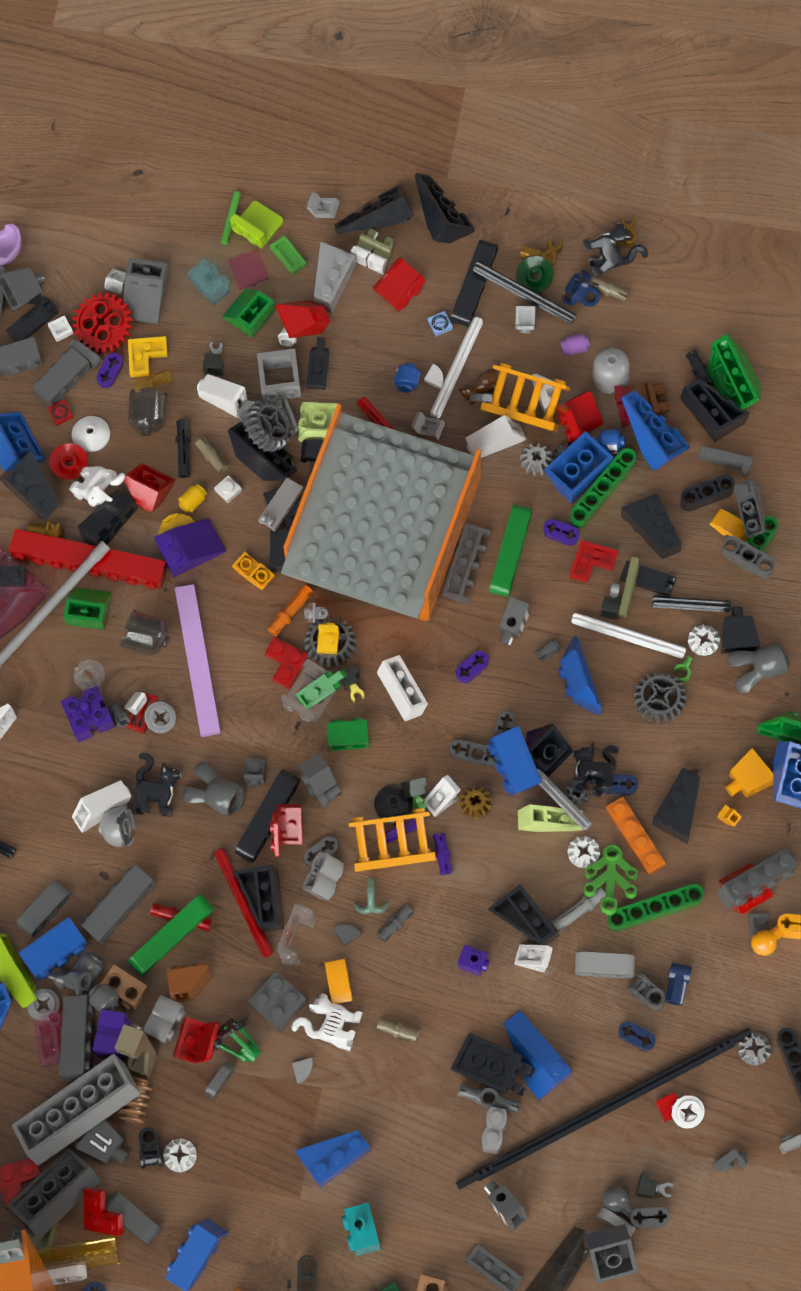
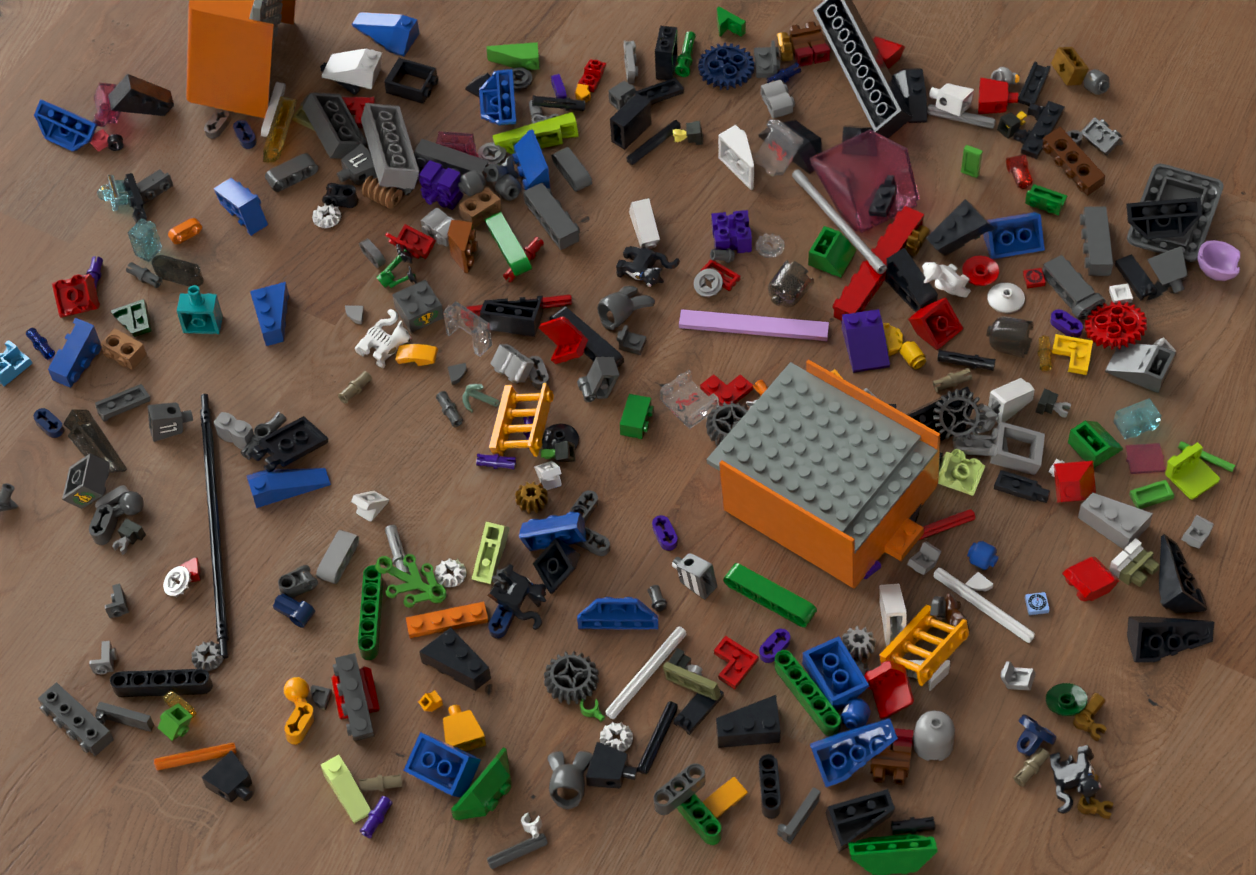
camera: 105 degrees right, 15 degrees down
red plate [83,1187,123,1236] -> none
light grey cylinder [99,806,135,847] -> none
dark tan arch [115,1023,158,1079] -> none
white slope [125,692,147,715] -> none
white plate [214,475,242,503] -> none
hinge [295,669,347,711] -> none
yellow bracket [317,622,339,655] -> none
pearl dark grey piece [340,666,365,703] -> none
white brick [377,655,428,721] -> none
dark grey hinge [442,523,492,603] -> none
black beam [451,239,498,327] -> none
dark purple brick [457,945,490,977] -> none
axle [473,261,576,324] -> none
black wedge [488,884,560,945] -> none
light grey axle [537,769,592,830] -> none
medium lavender brick [560,333,590,356] -> none
dark blue beam [618,1022,656,1052] -> none
dark grey slope [734,479,765,539] -> none

